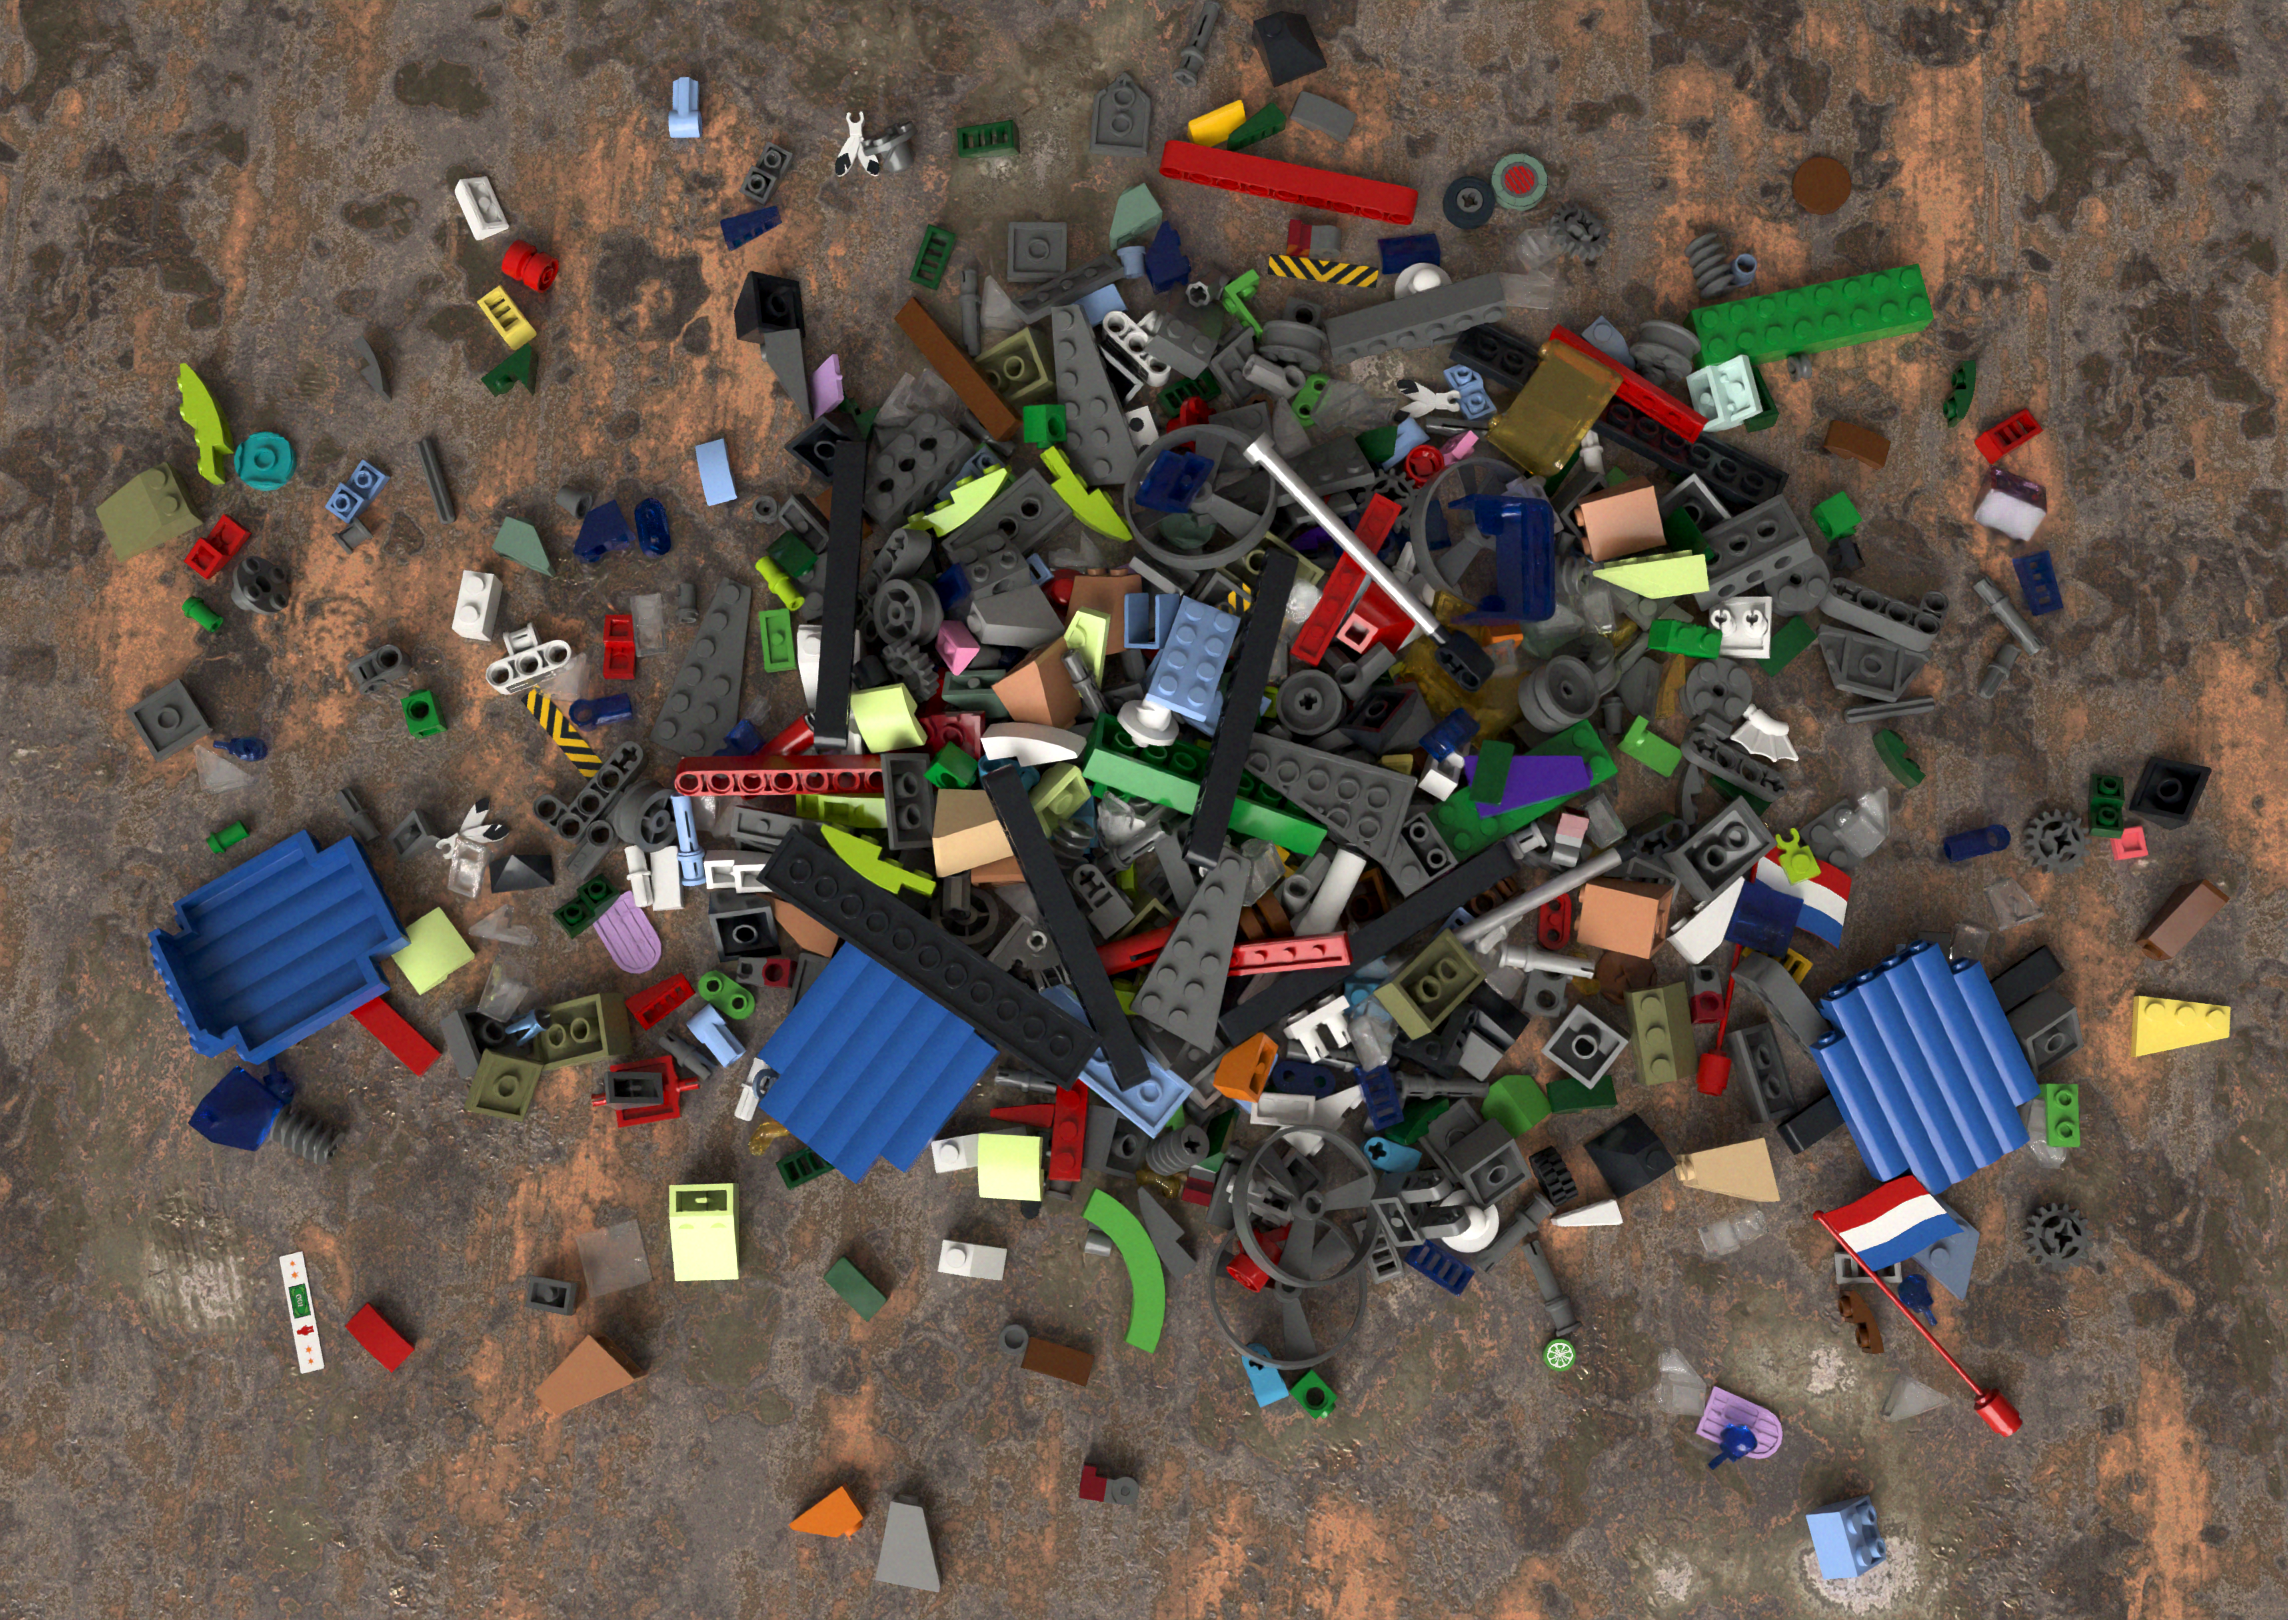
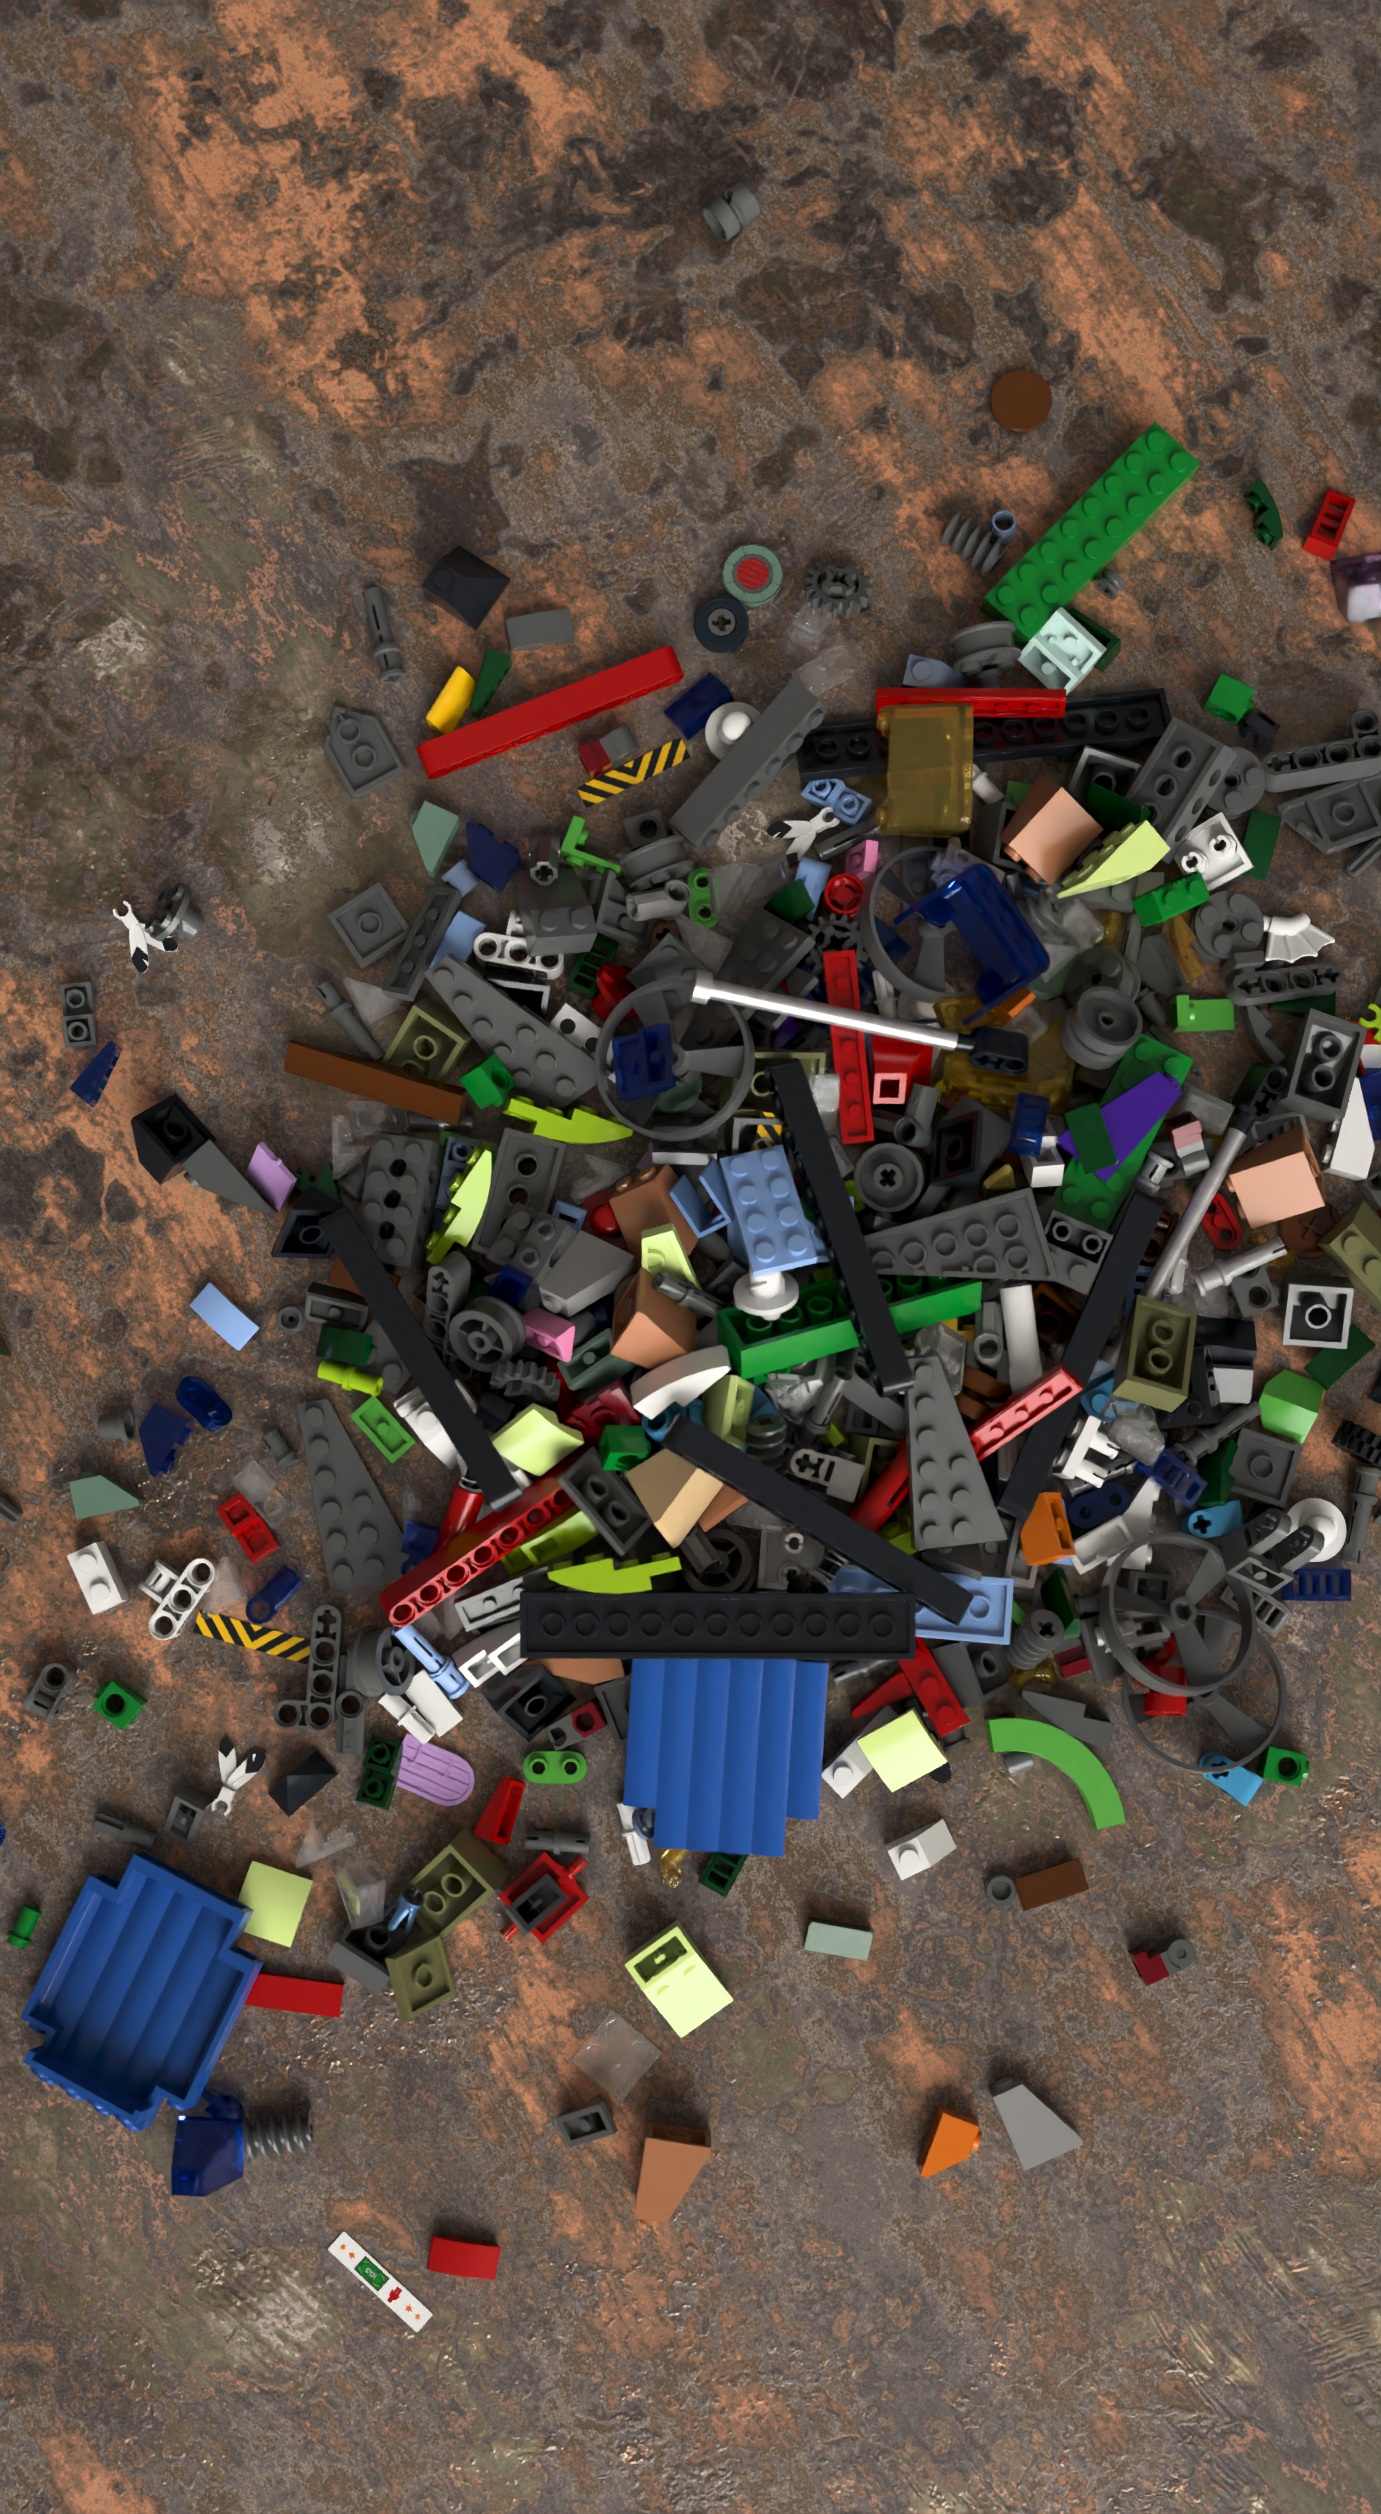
camera: 30 degrees left, 5 degrees up
clear slope [447,835,495,899] -> none
light blue piece [685,1003,746,1068] -> none
dark green slope [909,224,958,291] -> none
dark green slope [957,120,1020,158] -> none
dark grey slope [1443,1117,1532,1211] -> none
reddish brown slope [1823,420,1891,470] -> none

